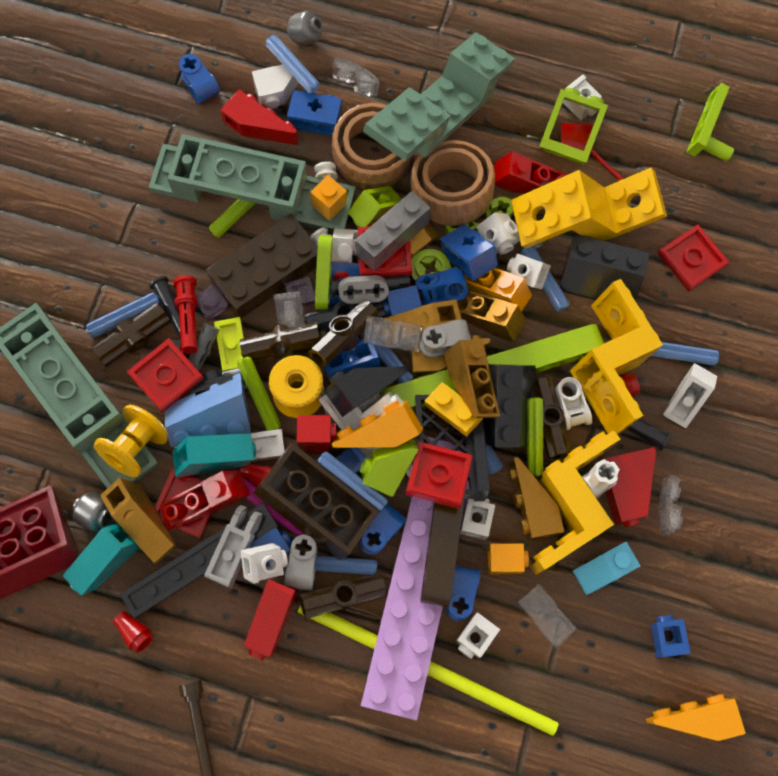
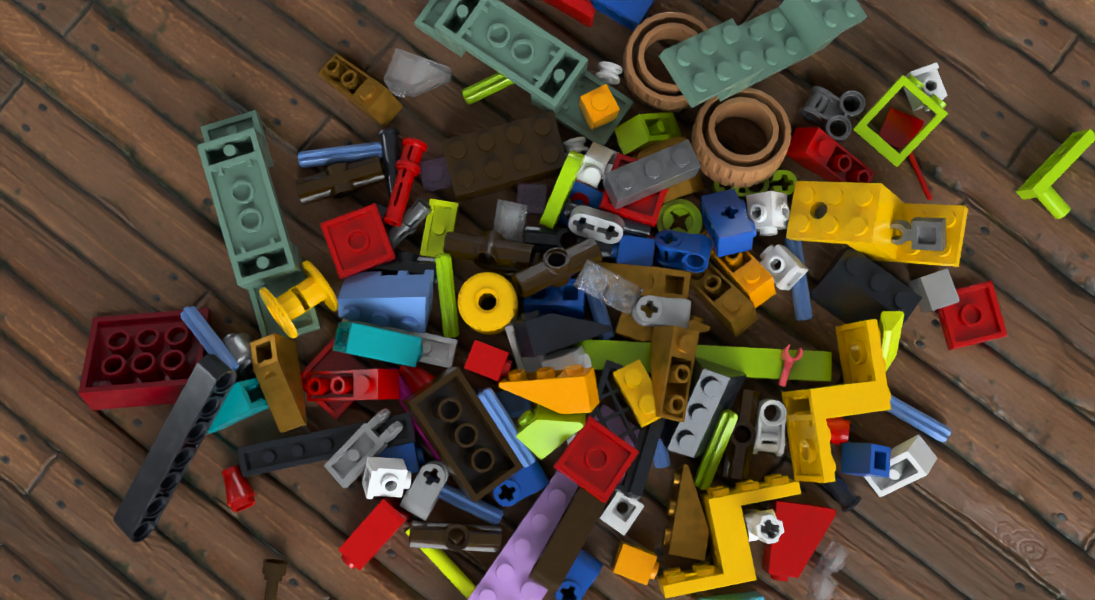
camera: 25 degrees right, 10 degrees up
none -> black beam [113,354,237,543]
none -> medium blue axle [180,306,239,373]
none -> pearl gold slope [318,53,403,128]
none -> clear slope [384,48,452,98]
none -> coral hand [778,344,803,387]
none -> flat silver piece [798,86,866,144]
none -> blue brick [841,443,891,478]
none -> neon yellow slope [878,311,904,372]
none -> flat silver plate [890,217,946,251]
none -> light grey panel [910,268,959,313]

